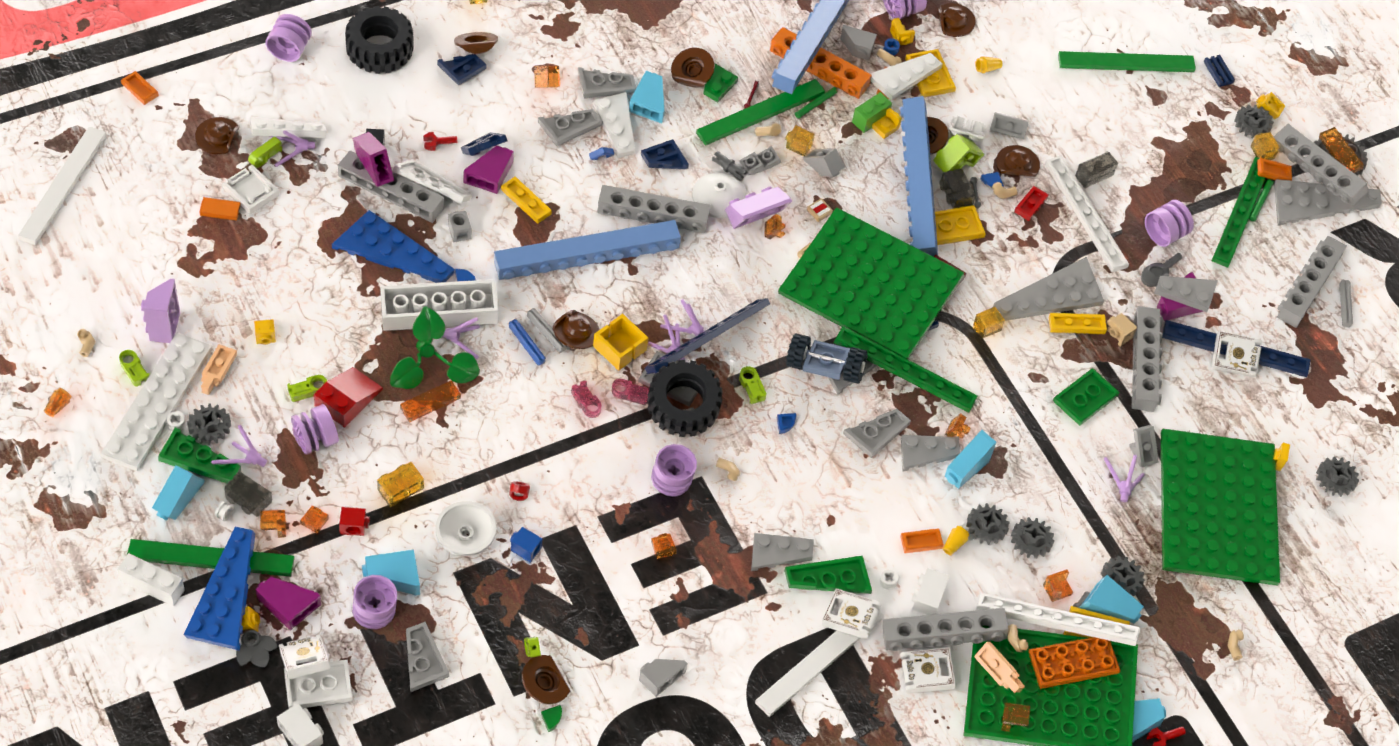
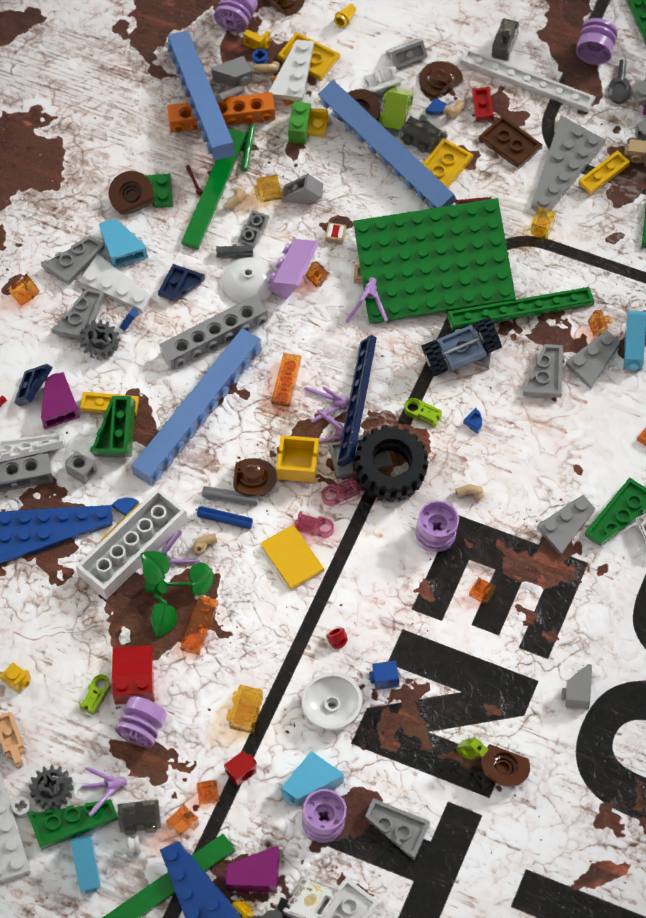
camera: 30 degrees left, 5 degrees up
green tile [541,705,562,733] -> none
none -> dark grey gear [79,319,120,360]
none -> green wedge [90,396,136,457]
none -> tan arm [192,533,217,555]
none -> light grey bar [215,85,243,102]
none -> yellow tile [260,524,324,590]
none -> clear orange plate [271,353,302,407]
none -> lavender plant [345,278,388,323]
none -> reddish brown tile [479,115,543,169]

